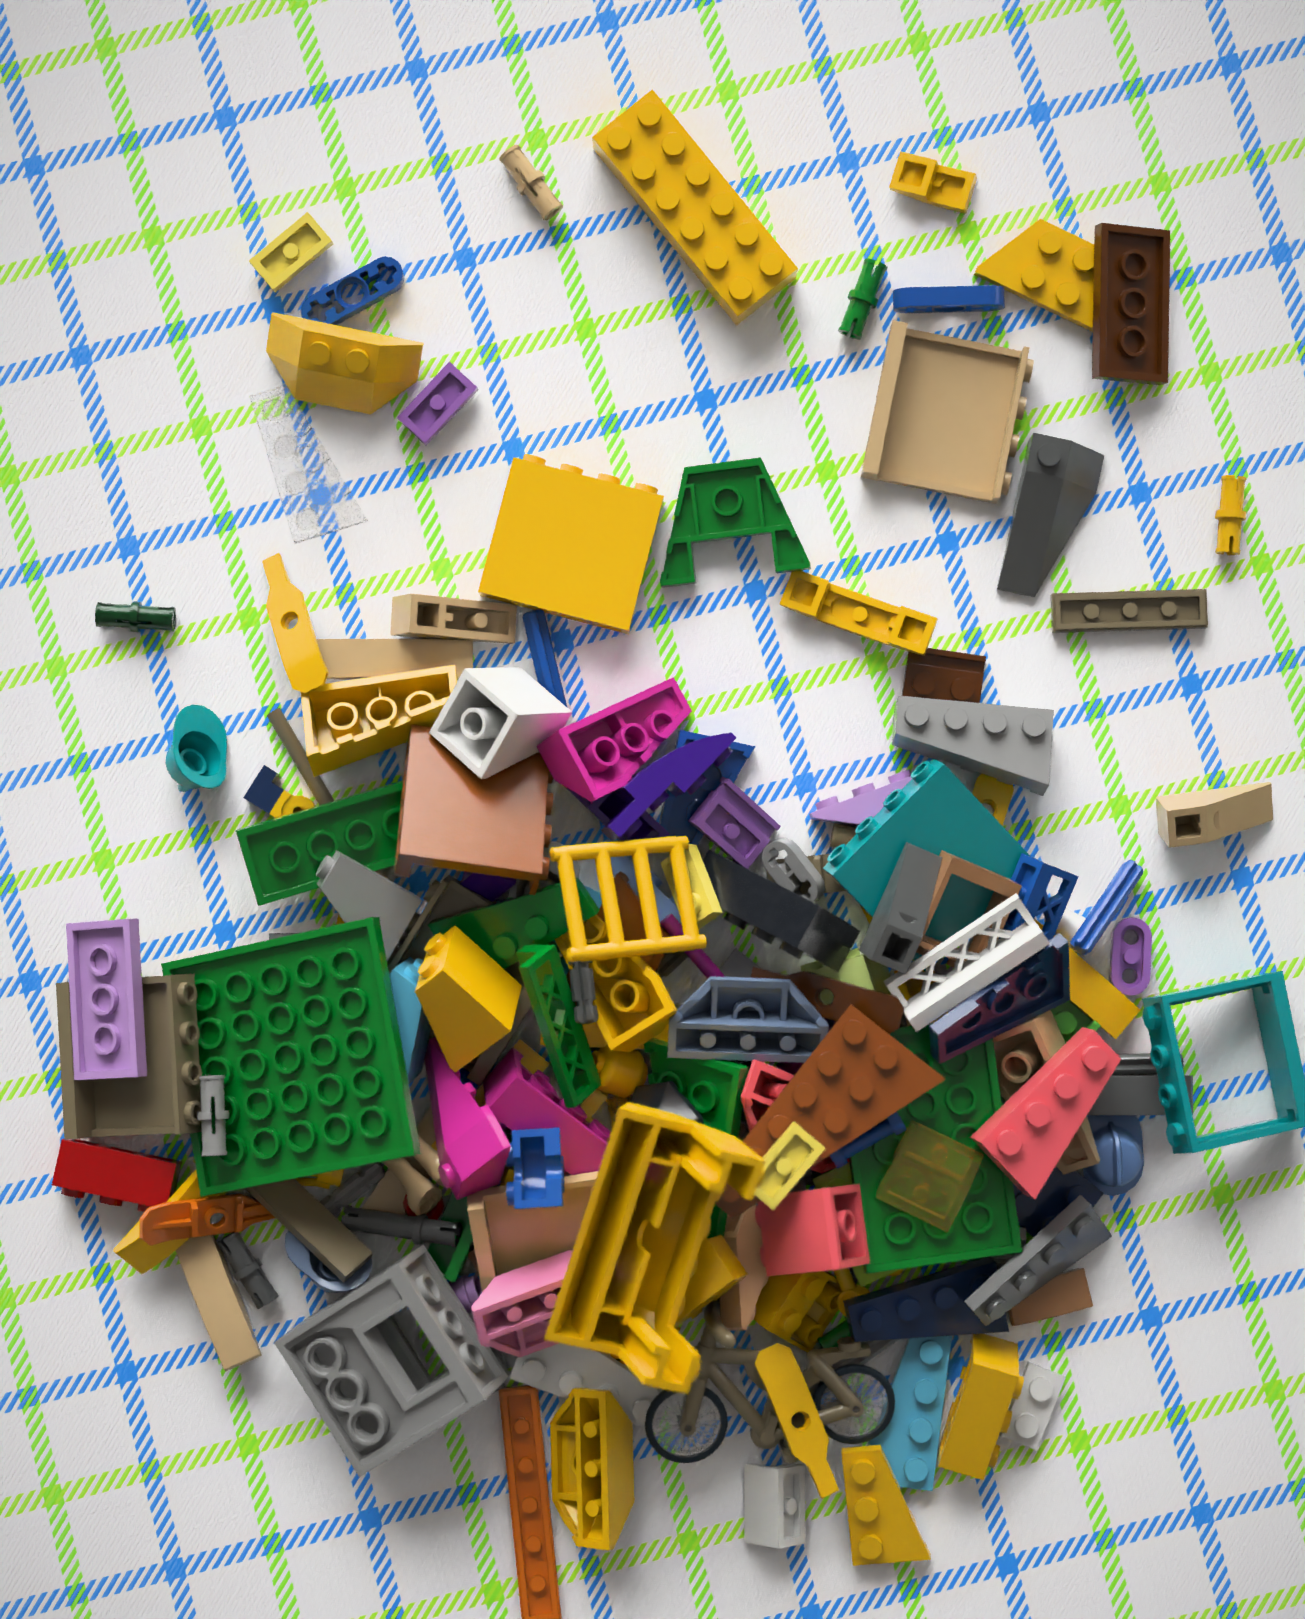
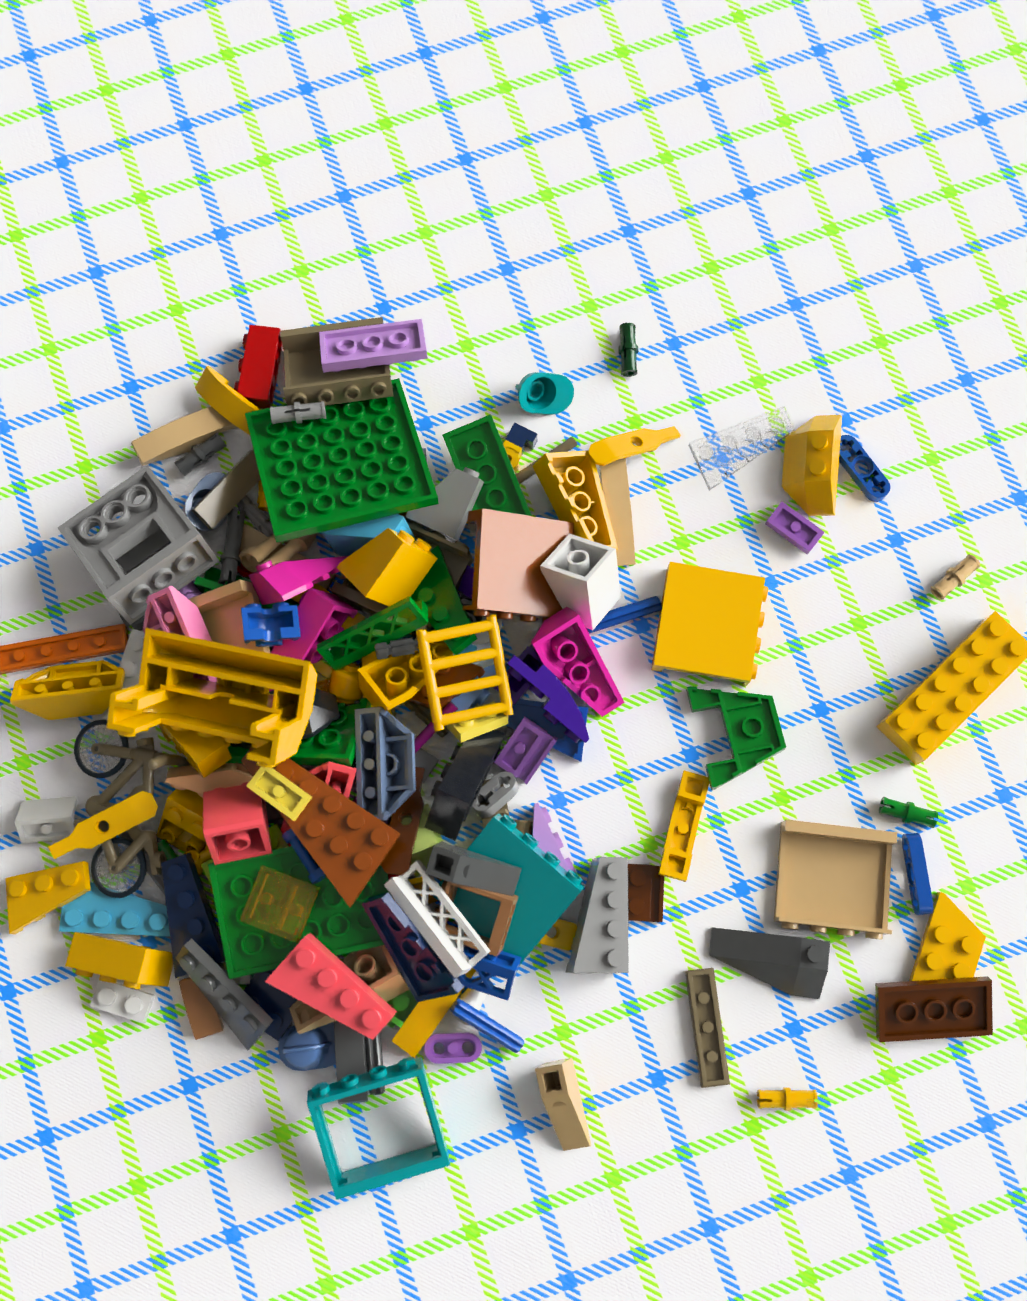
camera: 80 degrees right, 10 degrees down
orange piece [139,1193,275,1246] -> none
light yellow plate [249,212,334,293] -> none
tan slope [390,593,517,644] -> none
yellow slope [889,151,977,214] -> none

